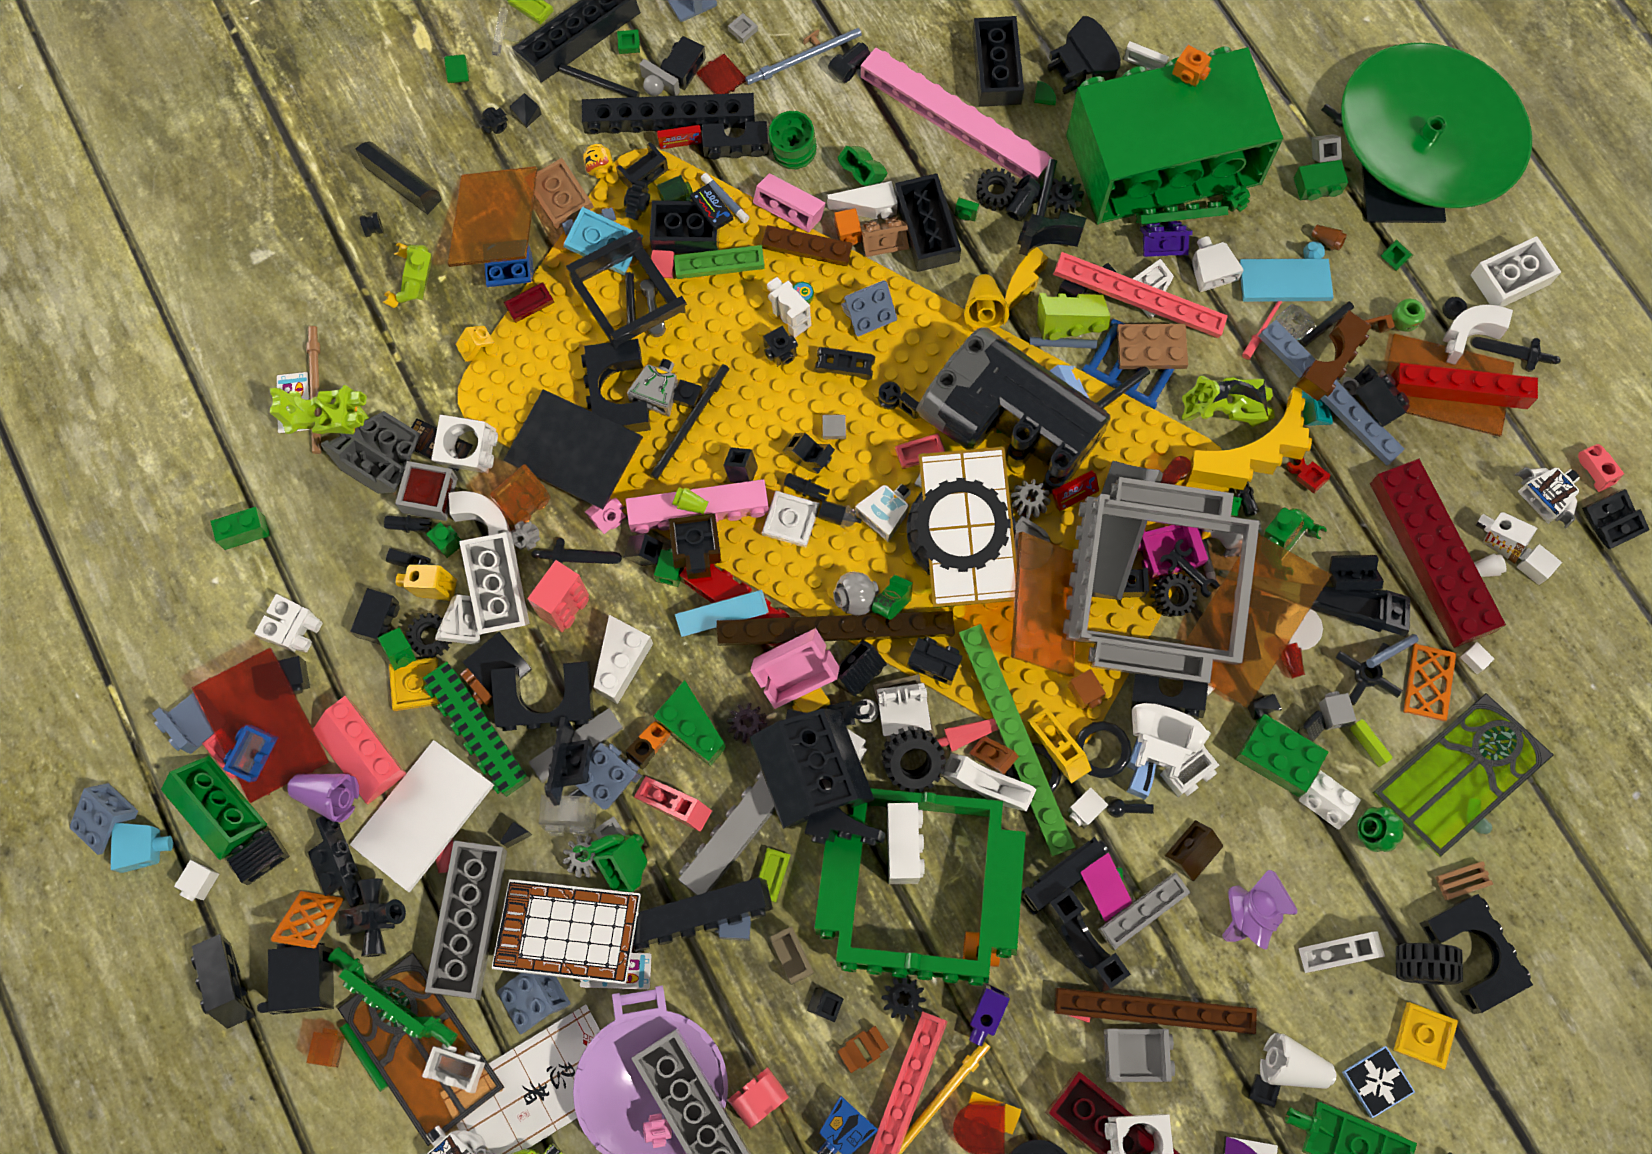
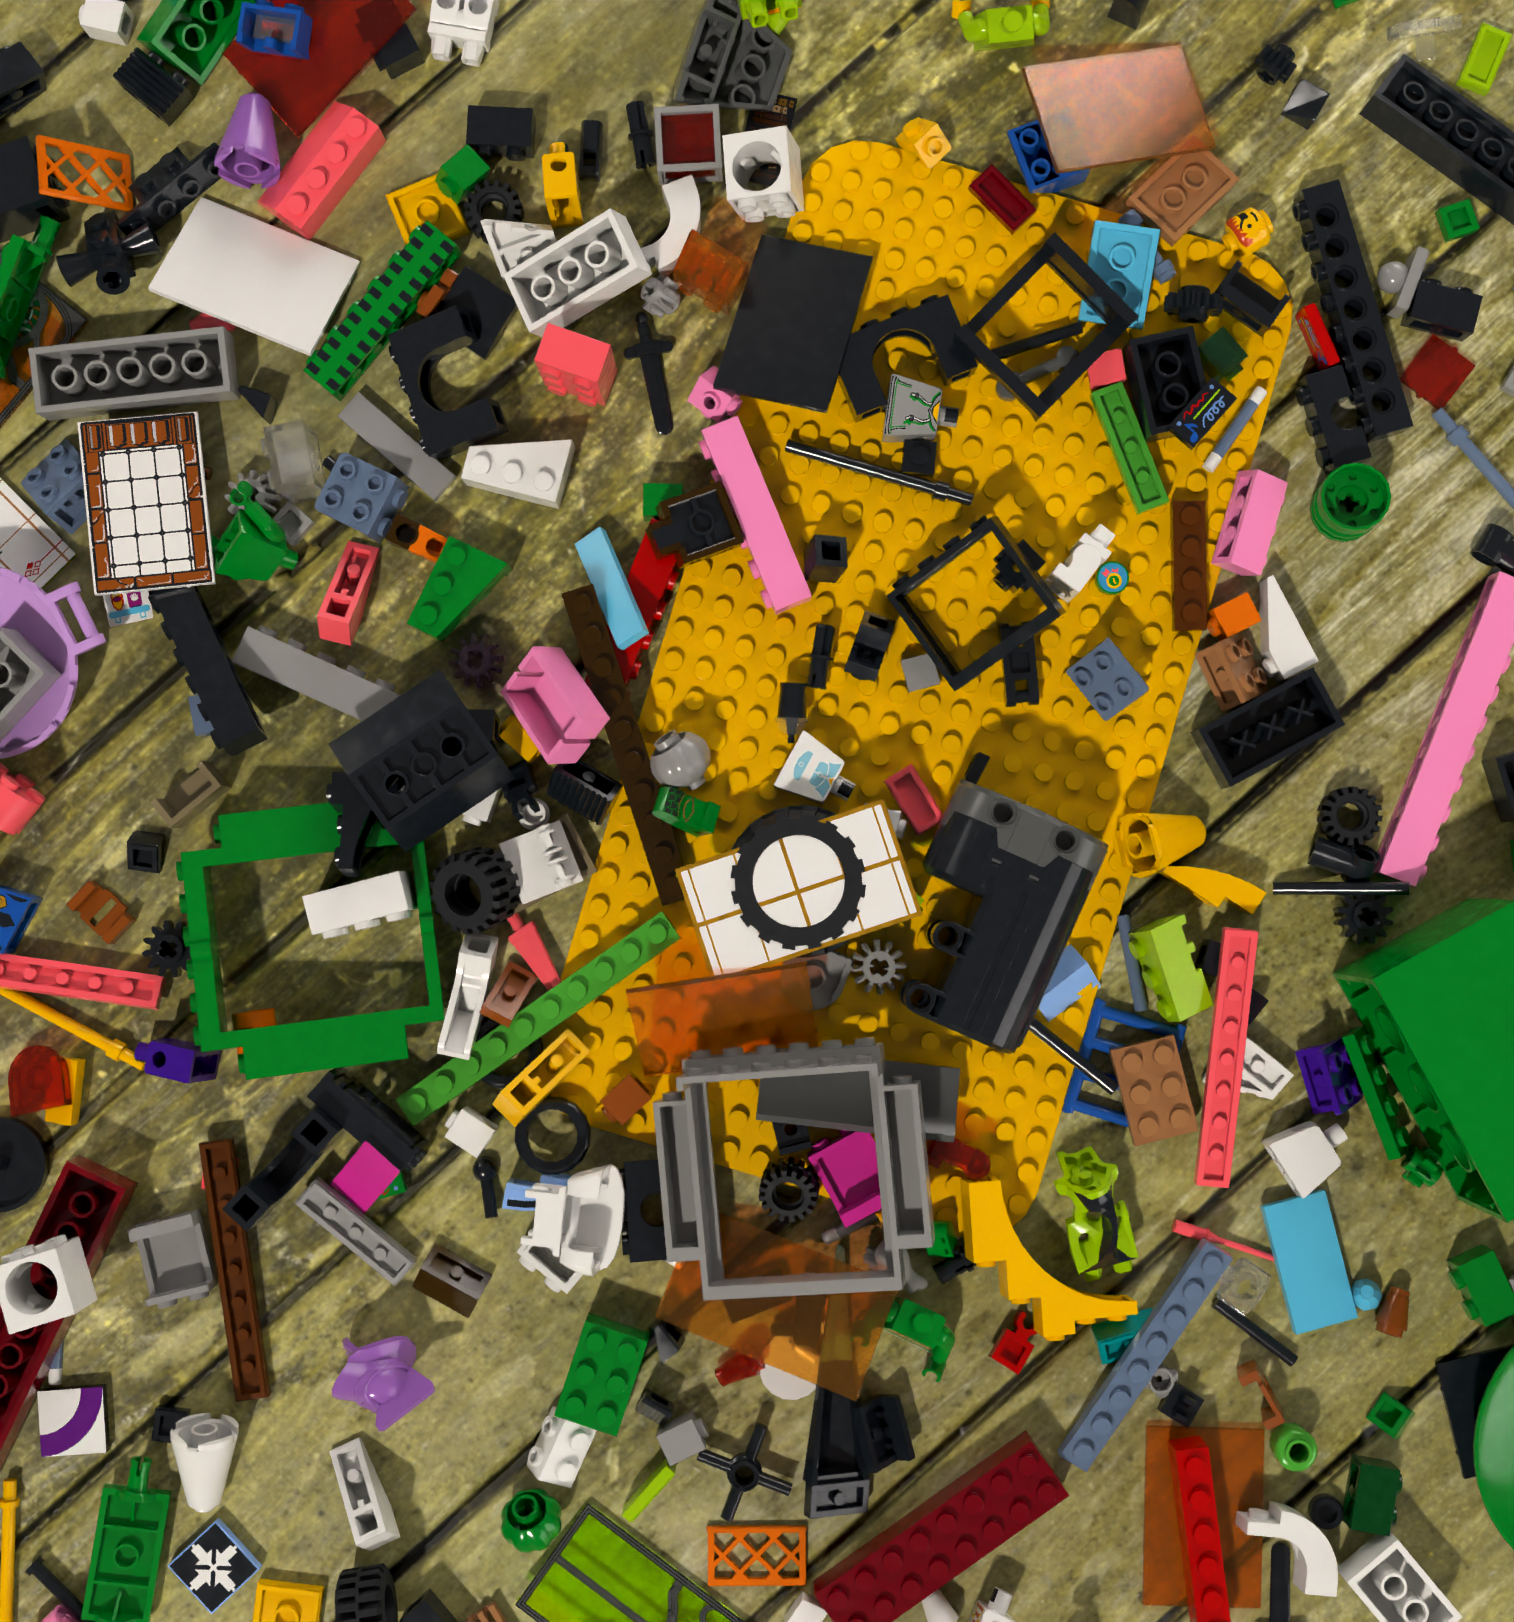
camera: 75 degrees right, 15 degrees up
green brick [426,522,462,558] -> none
black bracket [544,716,593,806] -> none
black bar [559,63,640,97] -> none
black brick [623,534,663,566] -> none
lime cone [672,487,709,514] -> none
lime tile [758,848,791,903] -> none
white tile [762,491,820,548] -> none
green brick [838,146,888,186] -> none
black wheel [878,382,901,410] -> none
black brick [907,637,963,686] -> none
green plate [955,197,979,222] -> none
black arch [1017,211,1087,256] -> none
red tile [1052,470,1099,511] -> none
black bar [1158,539,1220,598] -> none
reddish brown arch [1295,310,1371,401] -> none
black brick [1356,370,1410,427] -> none
sand blue bar [1366,634,1419,668] -> none
none -> black window [887,515,1066,692]
none -> dark green brick [1342,1454,1403,1536]

